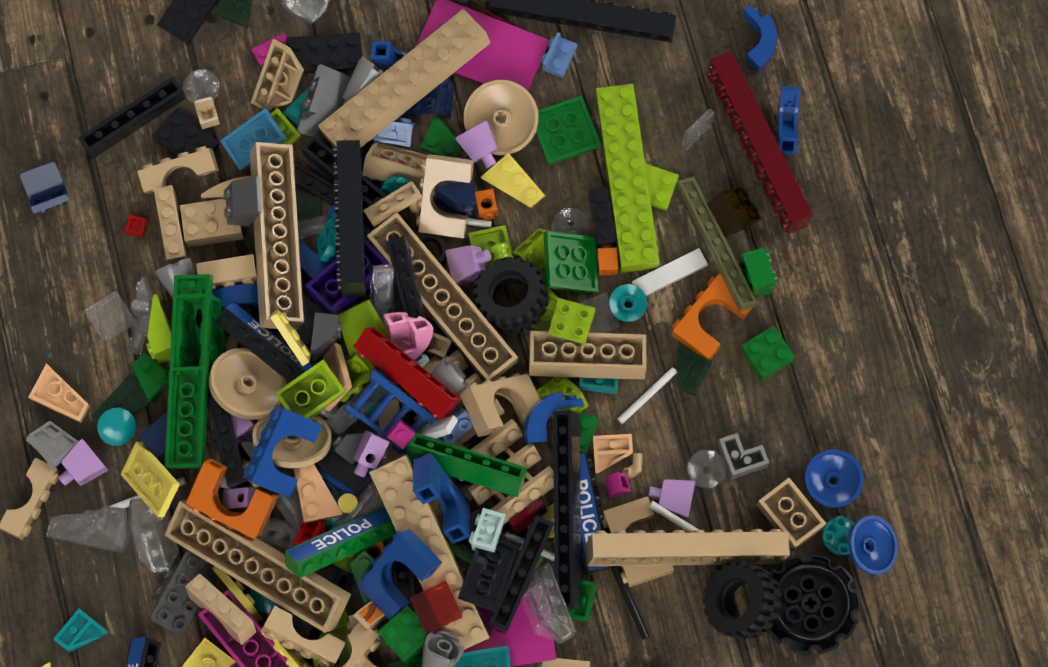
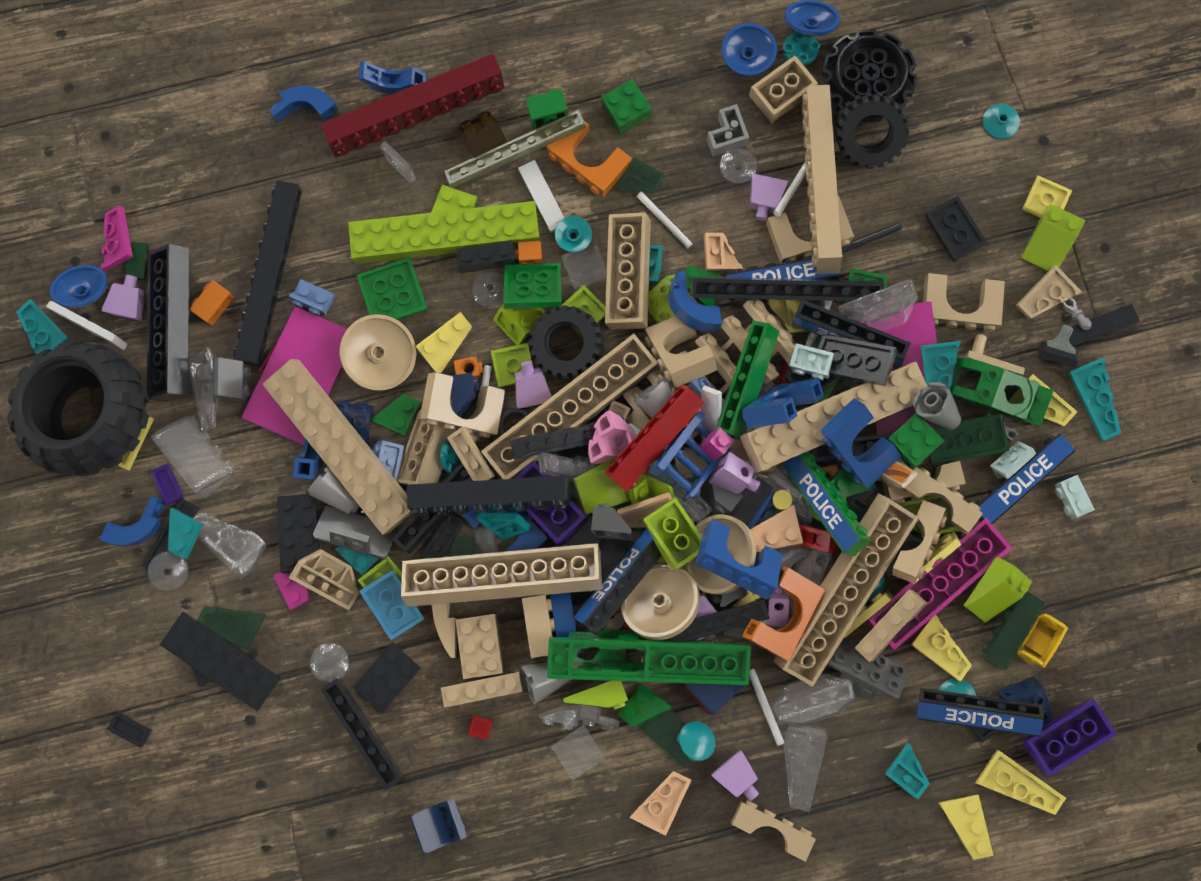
camera: 85 degrees left, 5 degrees up
light grey plate [26,421,79,470] -> none
light yellow plate [121,442,180,518] -> none
tan arch [137,146,219,194] -> none
tan bracket [194,97,220,129] -> none
dark grey slope [223,176,262,227] -> none
light yellow wing [270,310,311,366] -> none
clear red tile [409,581,463,635] -> none
lavender torso [455,120,499,168] -> none
lime wheel [490,243,512,264] -> none
dark red tile [508,498,547,534] -> none
lime bracket [548,298,596,344] -> none
dark pink brick [605,472,631,499] -> none
tan arm [622,453,643,479] -> none

